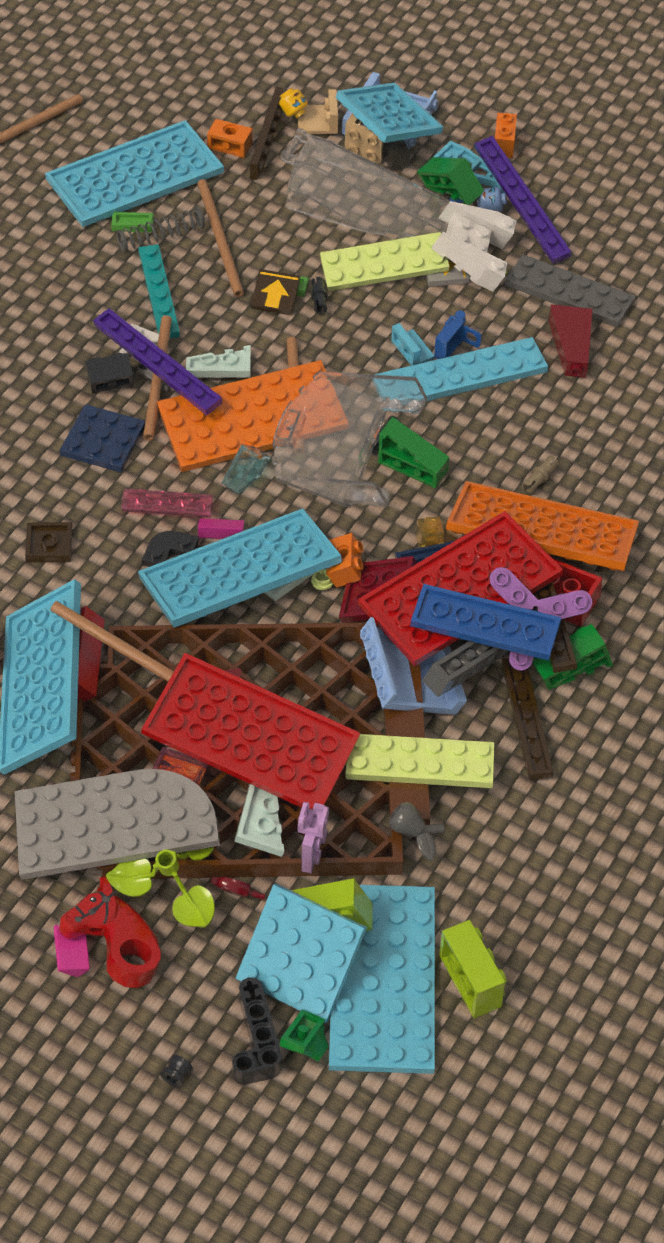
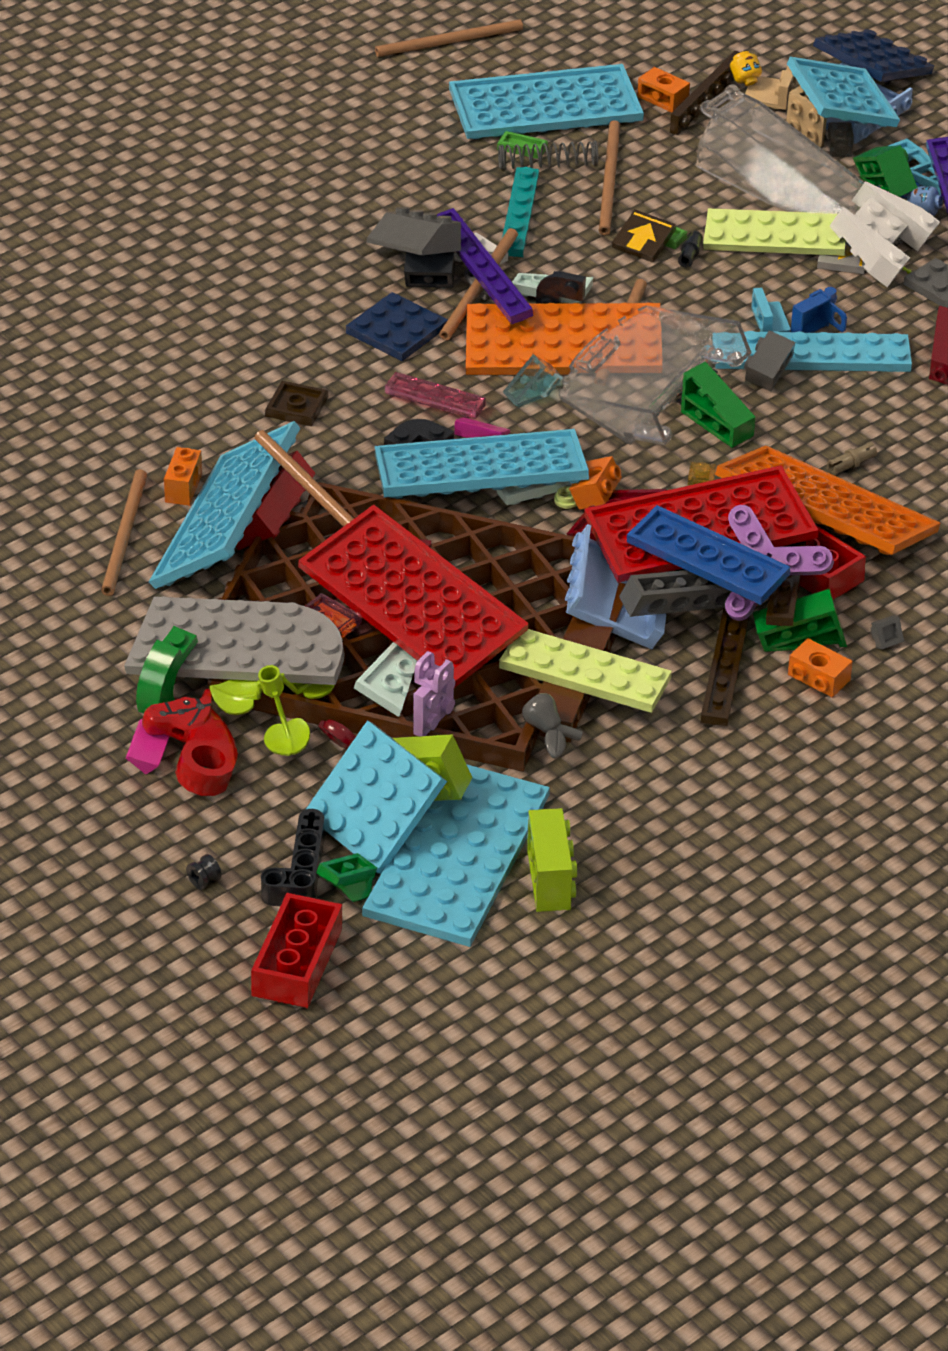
camera: 20 degrees right, 10 degrees down
none -> green arch [136,626,198,714]
none -> red brick [251,893,342,1008]
none -> dark grey slope [367,207,461,255]
none -> black plate [536,271,586,304]
none -> dark grey brick [744,330,796,391]
none -> orange brick [788,638,853,698]
none -> dark blue plate [813,29,934,82]
none -> dark grey tile [870,615,904,649]

